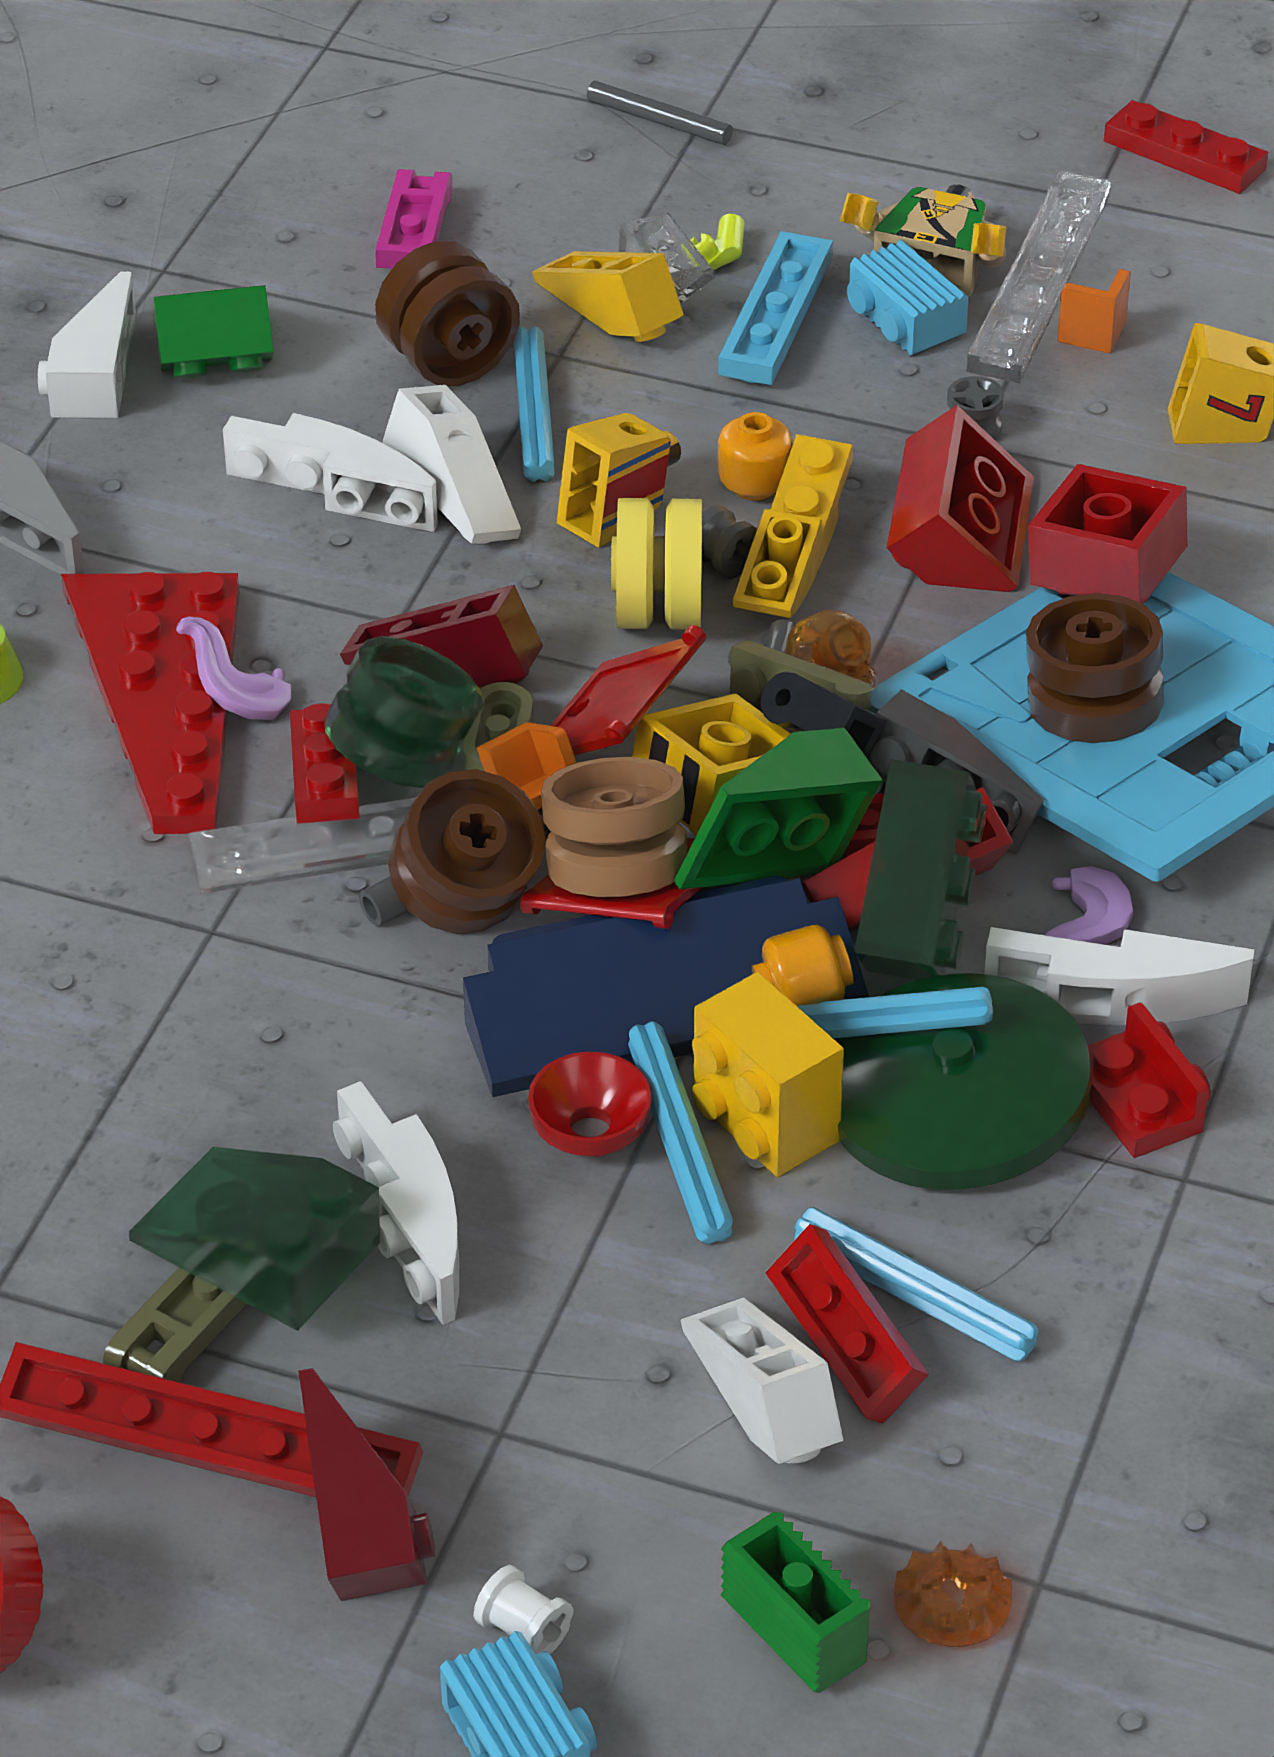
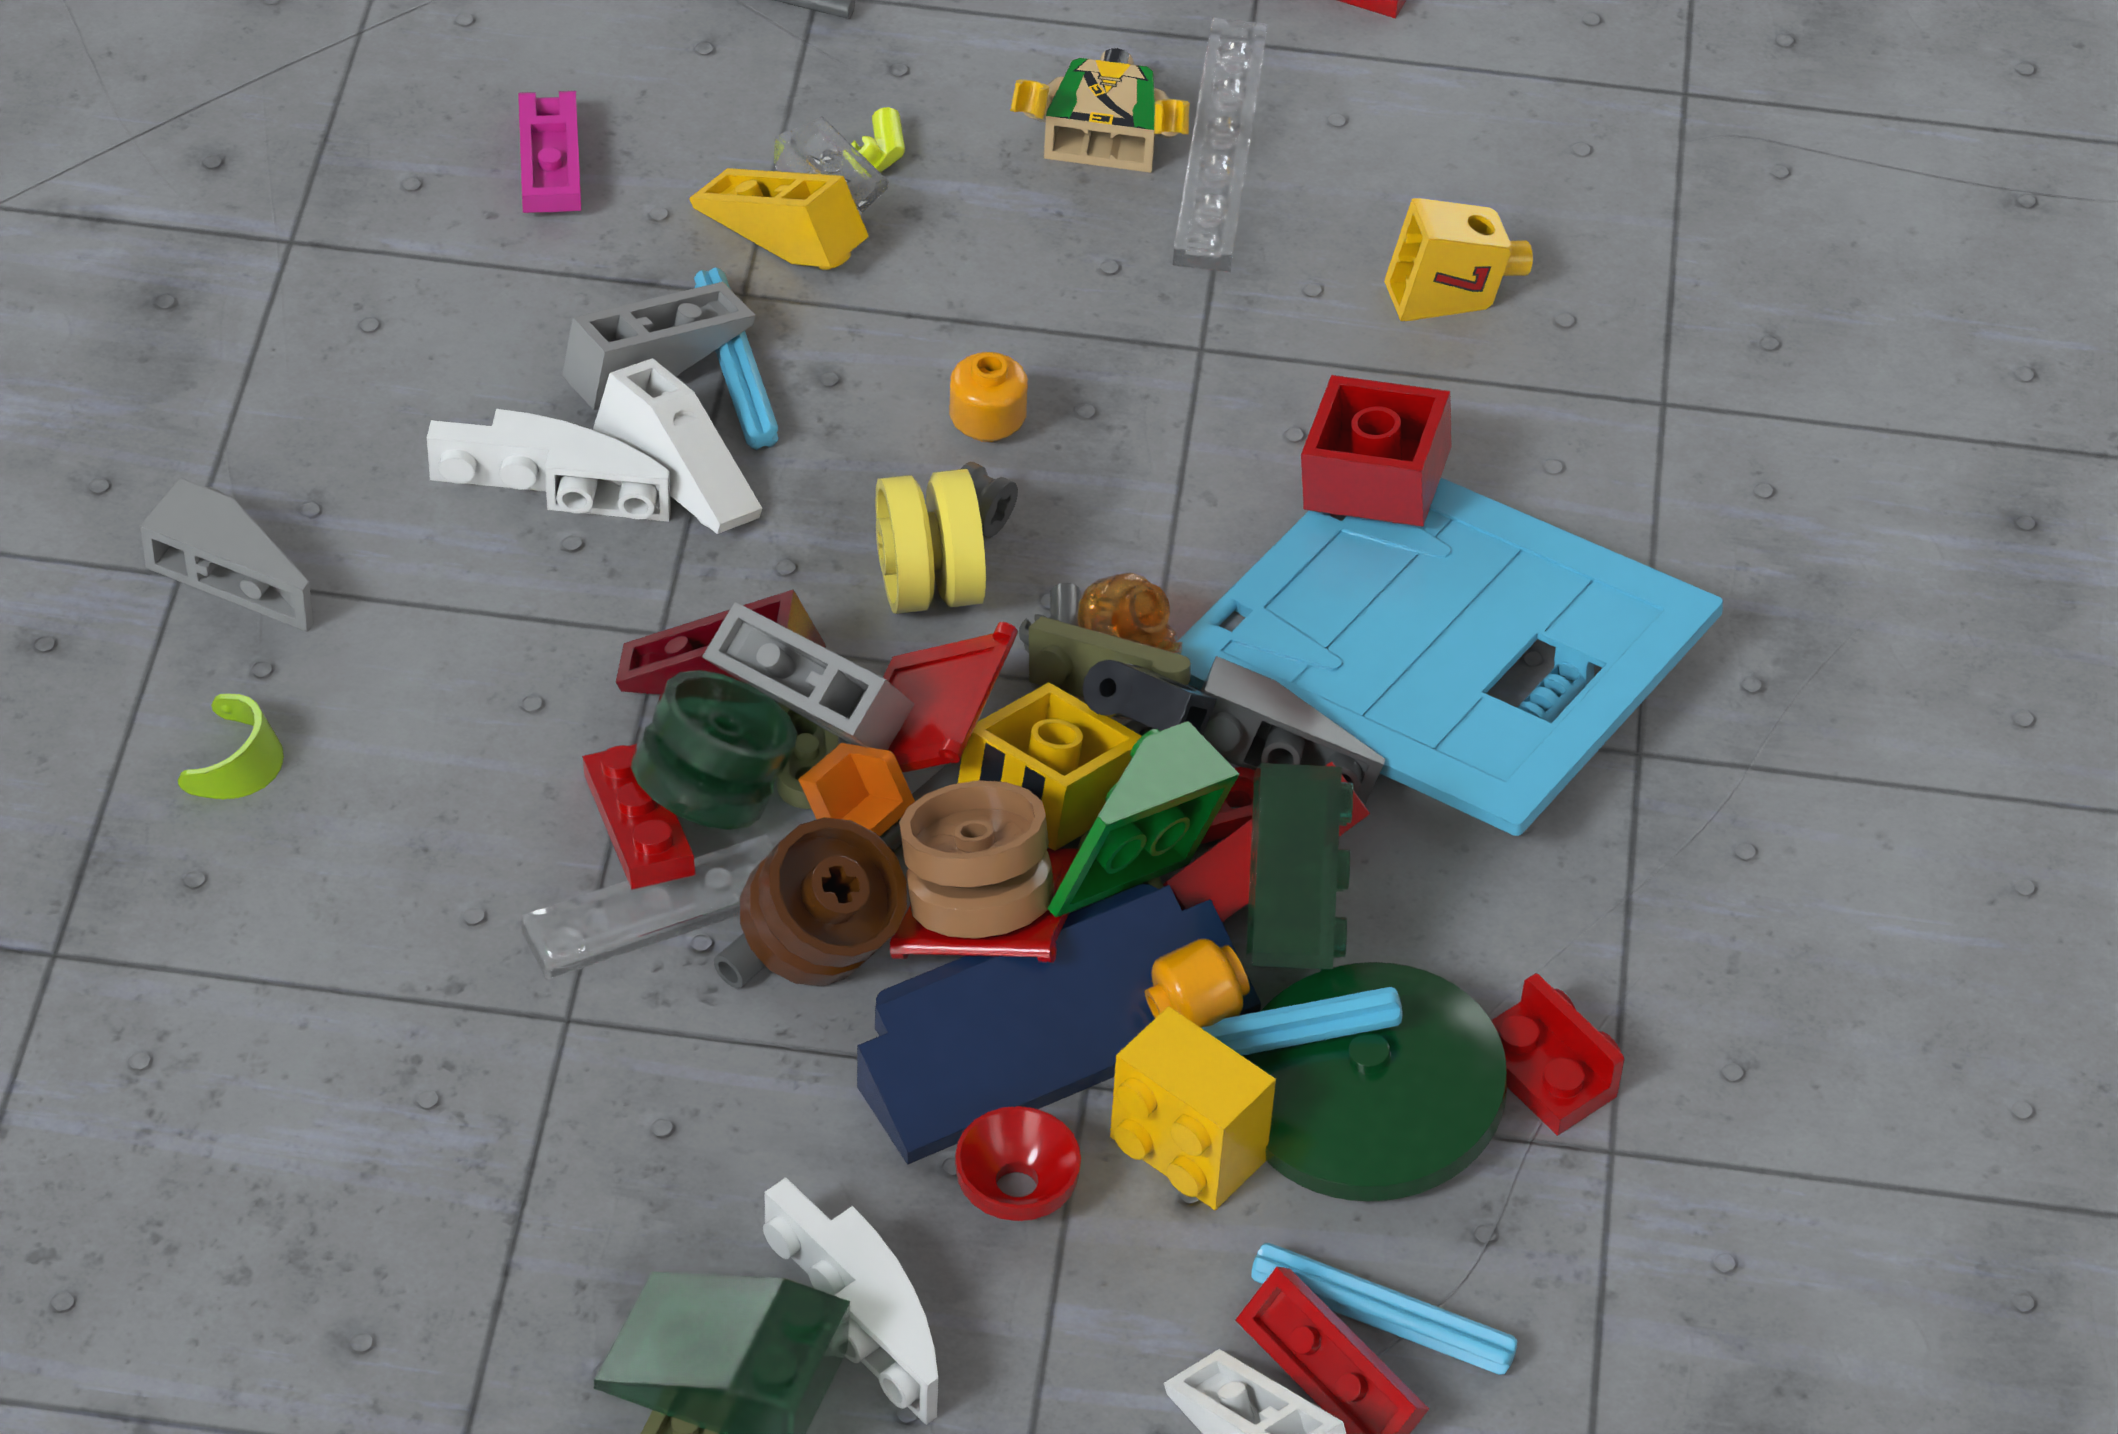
camera: 15 degrees left, 5 degrees up
white slope [38,272,136,418] -> none
red wing [61,572,240,834] -> none
green slope [153,285,274,379] -> none
lavender piece [176,616,291,720] -> none
reddish brown wheel [375,241,520,386] -> none
yellow torso [556,413,681,548] -> none
medium azure axle [628,1021,733,1244] -> none
medium azure plate [718,231,833,385] -> none
yellow slope [733,434,853,618] -> none
medium azure brick [847,239,969,356] -> none
red slope [886,405,1034,592] -> none
dark grey wheel [947,376,1004,441] -> none
white slope [984,927,1255,1025] -> none
reddish brown wheel [1026,593,1164,743] -> none
lavender piece [1045,866,1133,945] -> none
orange panel [1057,269,1131,354] -> none
none -> light grey slope [562,282,756,410]
none -> light grey slope [702,602,914,750]

